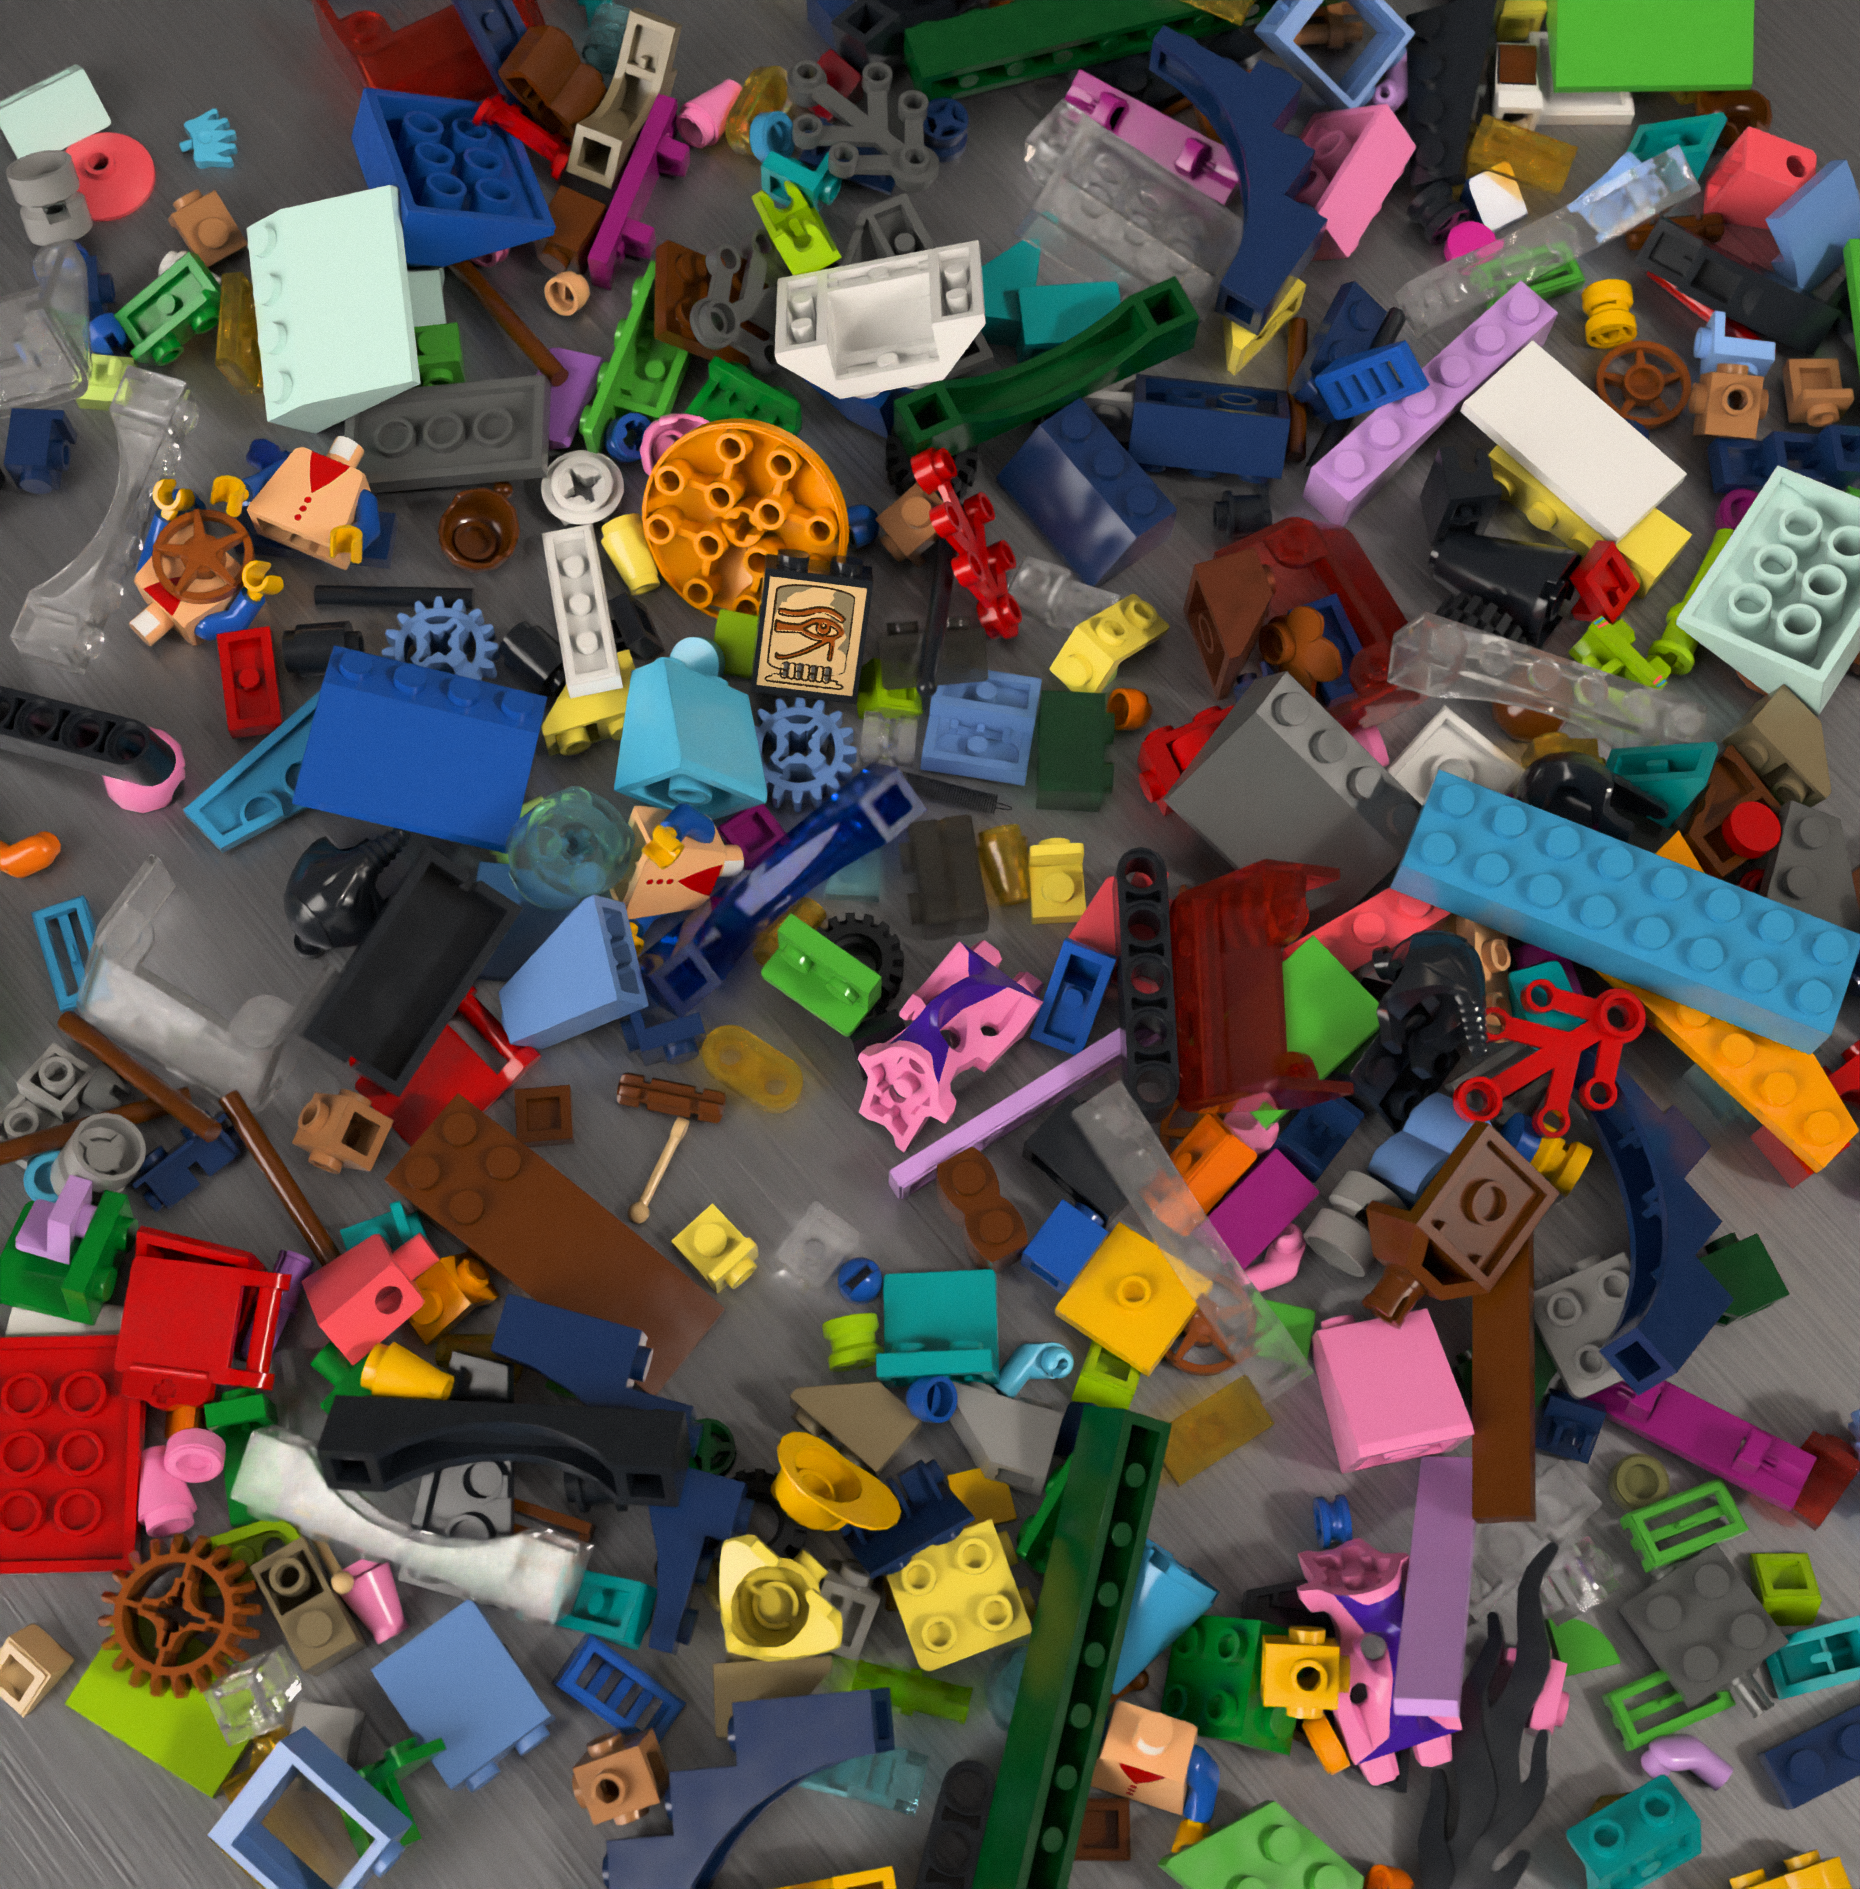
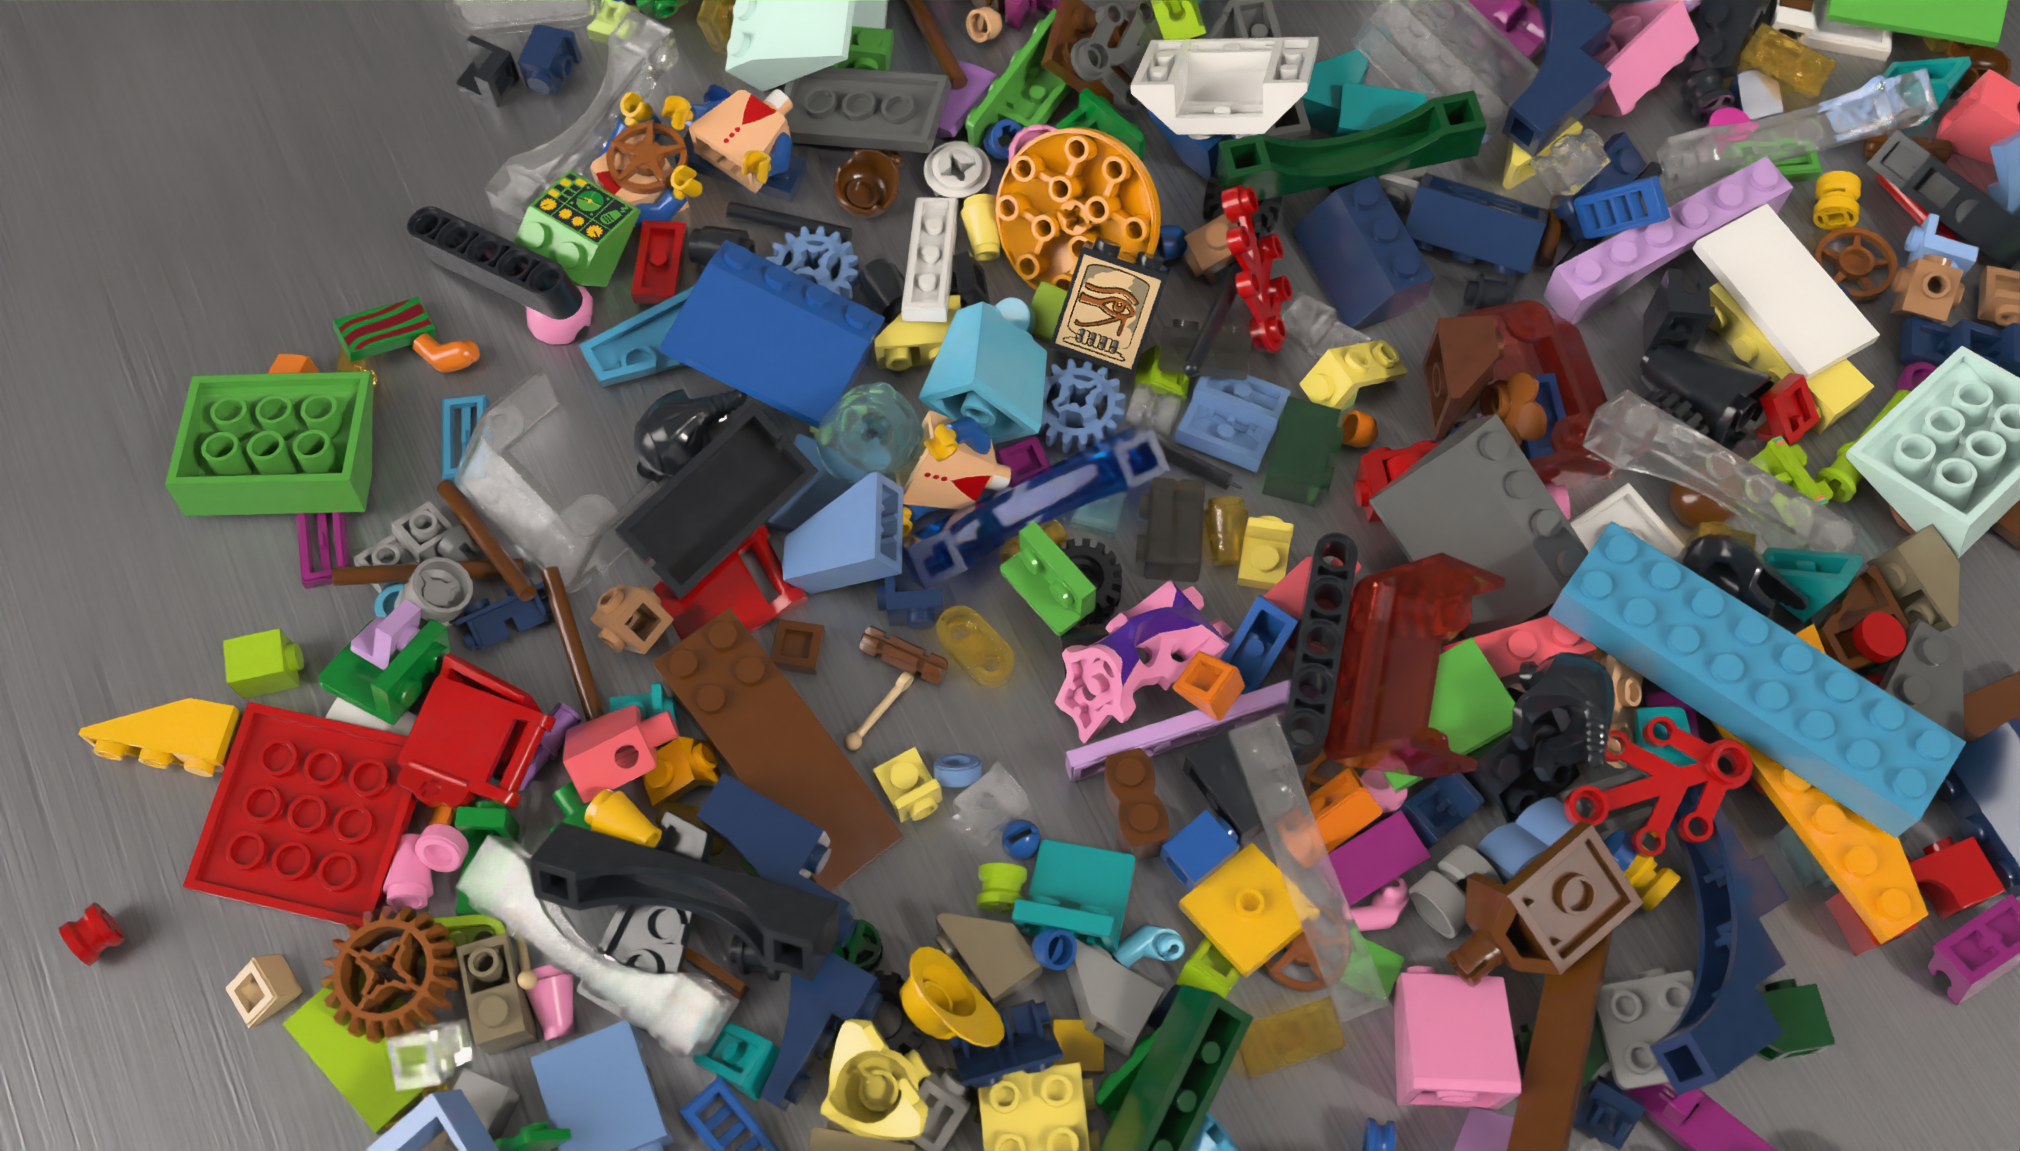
camera: 20 degrees right, 5 degrees down
none -> bright green slope [514,170,641,287]
none -> medium blue tile [933,753,982,787]
none -> orange slope [1172,650,1245,721]
none -> clear brick [1529,129,1611,195]

